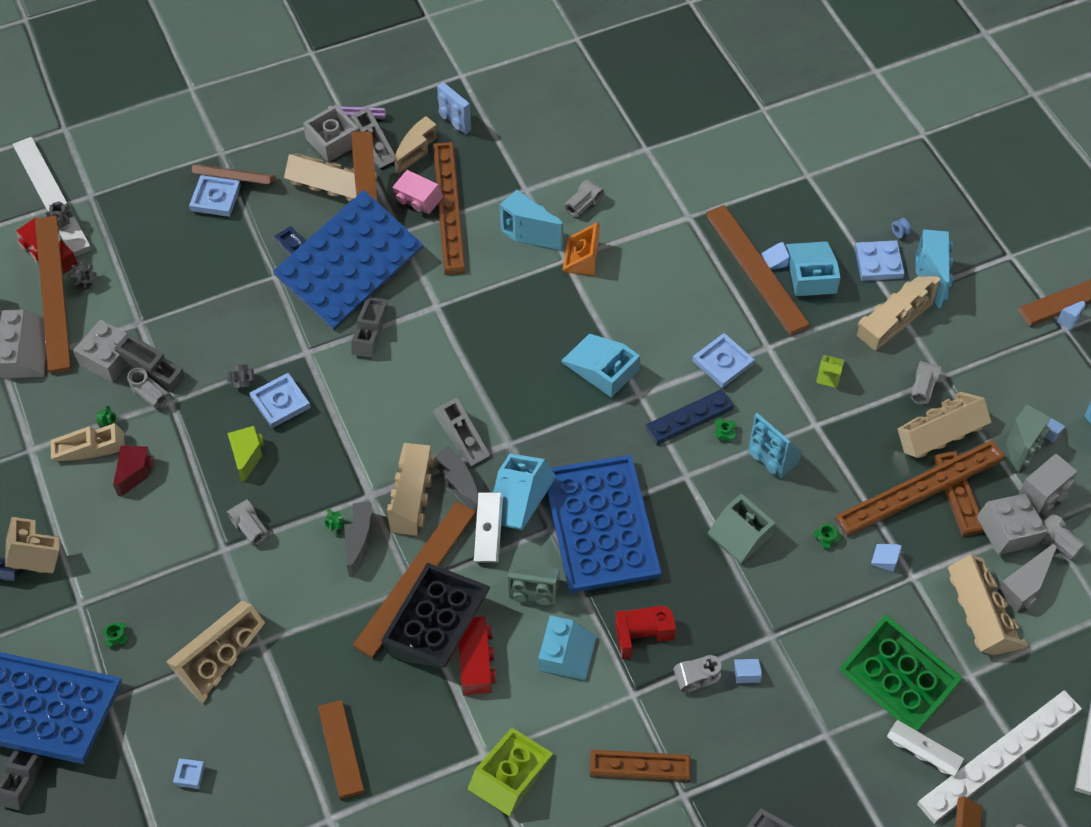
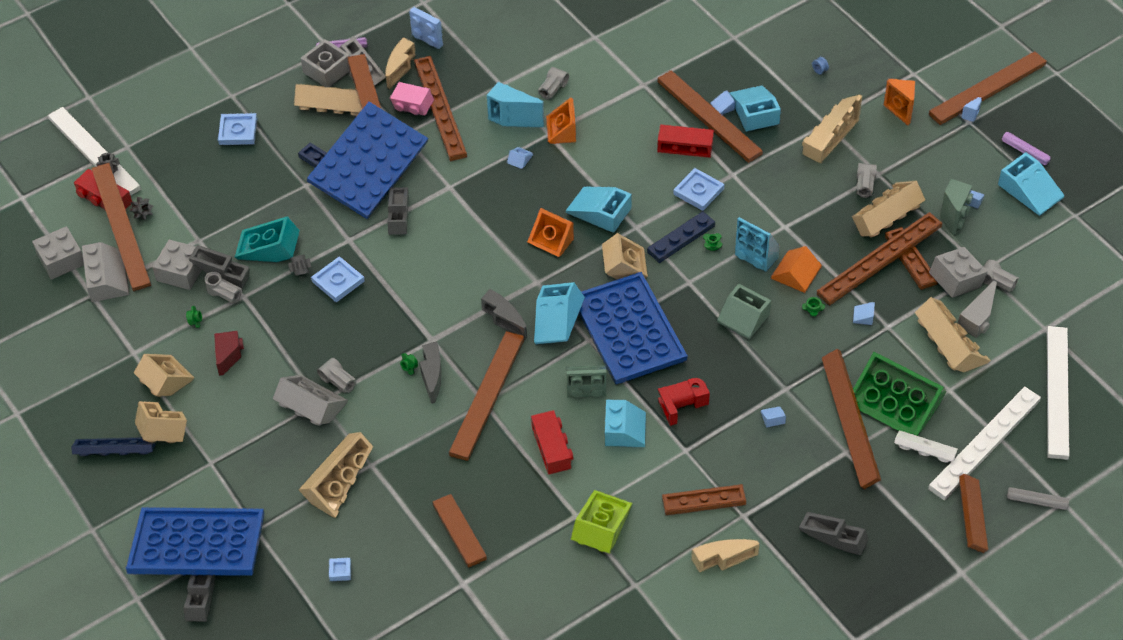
camera: 10 degrees left, 5 degrees down
tan slope [51,423,125,461] -> none
green plate [103,623,128,648] -> none
dark orange tile [191,164,276,184] -> none
lime slope [228,426,264,481] -> none
black slope [381,562,490,668] -> none
tan wedge [387,443,435,535] -> none
light grey slope [433,397,490,467] -> none
white tile [474,493,503,563] -> none
light grey piece [673,655,722,693] -> none
lime slope [817,355,845,388] -> none
light blue plate [855,240,904,281] -> none
medium azure slope [916,229,953,308] -> none
light grey brick [1018,454,1077,517] -> none
none -> tan slope [134,354,194,397]
none -> teal slope [235,216,300,262]
none -> light grey slope [273,375,348,426]
none -> light blue slope [507,147,533,169]
none -> orange slope [527,208,574,257]
none -> tan slope [602,233,648,280]
none -> red brick [657,124,714,158]
none -> orange slope [771,246,822,293]
none -> dark orange tile [822,349,881,489]
none -> orange slope [883,79,915,125]

